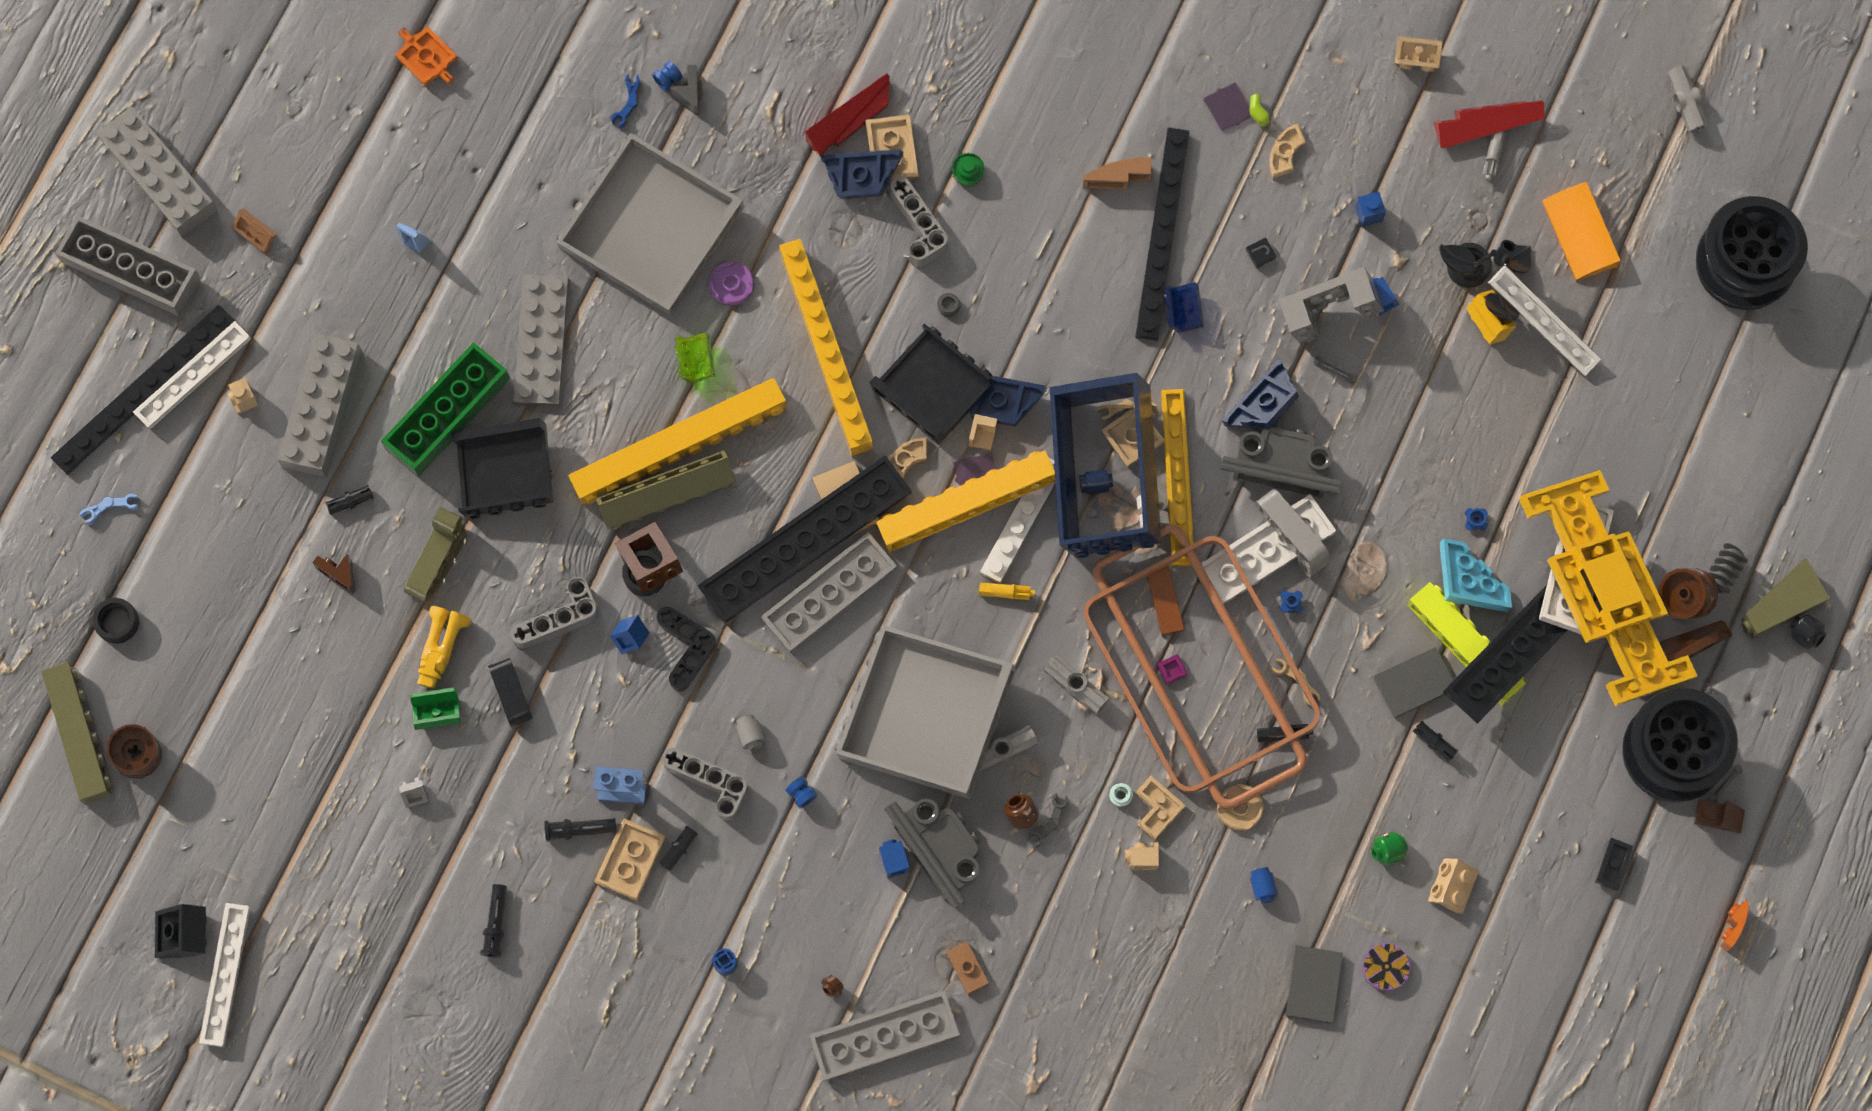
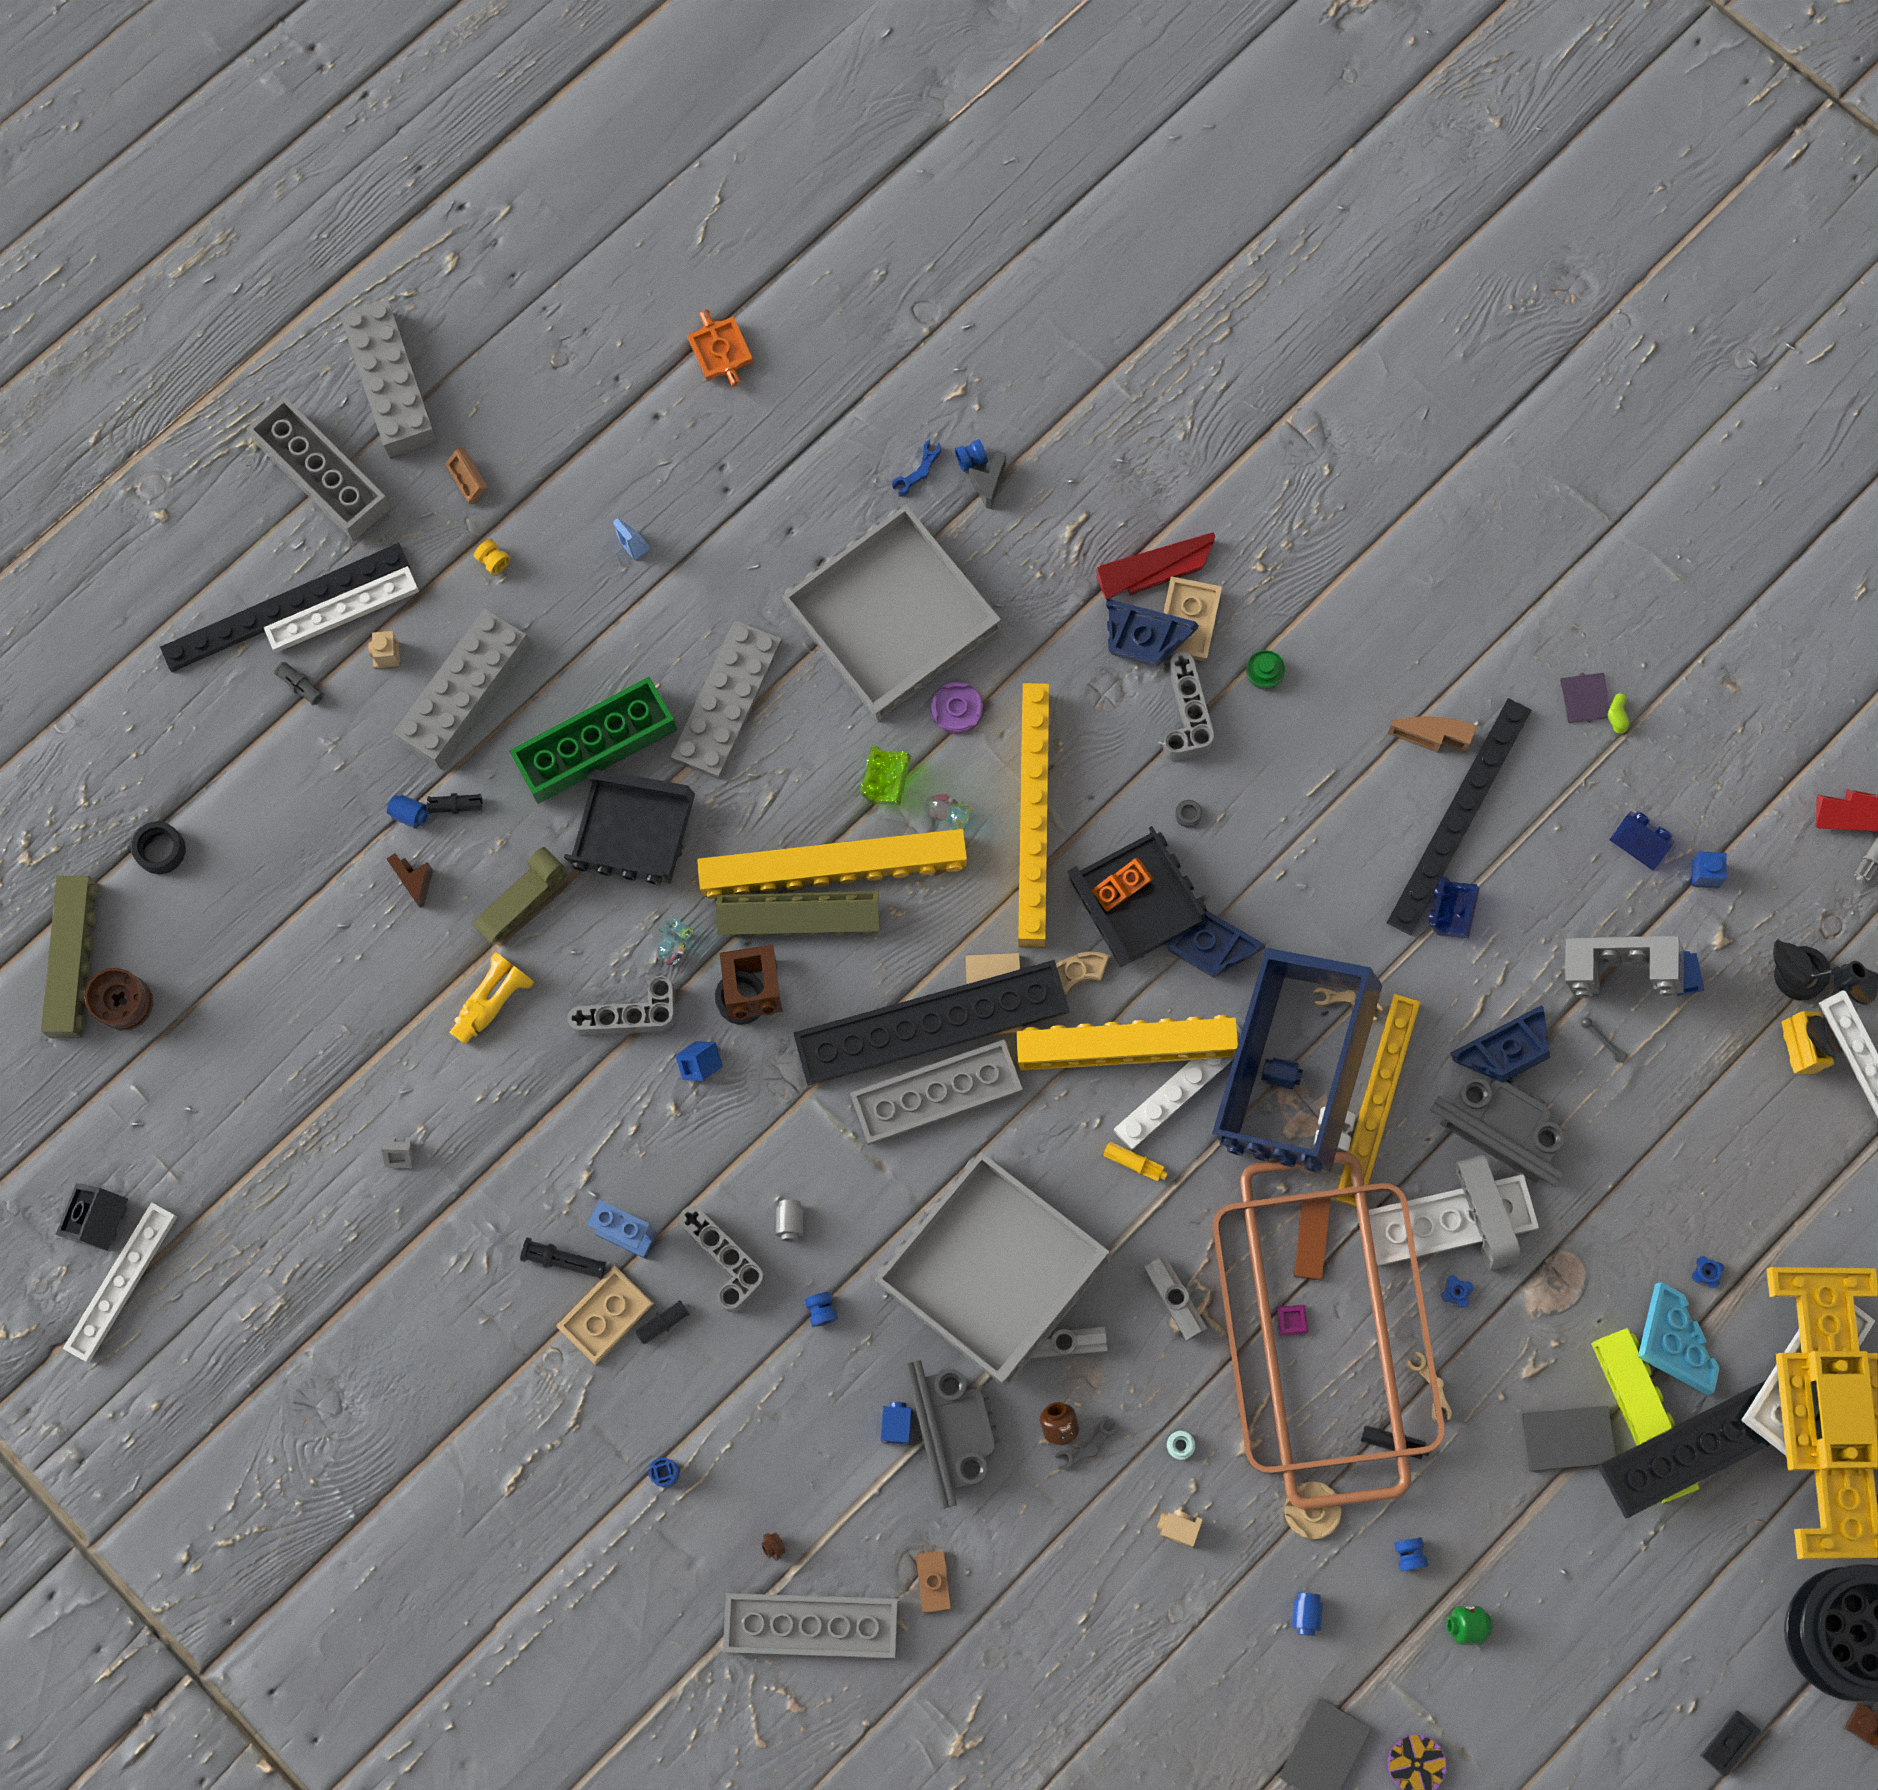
camera: 25 degrees right, 0 degrees up
light blue piece [80,493,139,525] -> none
green bracket [410,688,461,730] -> none
black pin [480,884,507,958] -> none
black beam [488,658,533,727] -> none
black beam [657,607,716,691] -> none
piece [953,453,998,486] -> none
tan panel [969,414,997,451] -> none
tan plate [1101,407,1165,468] -> none
tan tile [1135,775,1186,841] -> none
black tile [1246,237,1276,268] -> none
tan tile [1269,123,1306,179] -> none
tan bracket [1394,36,1442,72] -> none
black pin [1413,721,1458,762] -> none
tan bracket [1428,858,1479,914] -> none
none -> dark grey pin [274,661,324,706]
none -> blue brick [387,795,429,829]
none -> yellow wheel [474,539,510,575]
none -> clear light blue animal [655,919,694,965]
none -> clear light blue animal [929,793,973,830]
none -> orange slope [1091,857,1154,912]
none -> blue wheel [1394,1537,1429,1572]
none -> clear blue bracket [1609,811,1675,871]

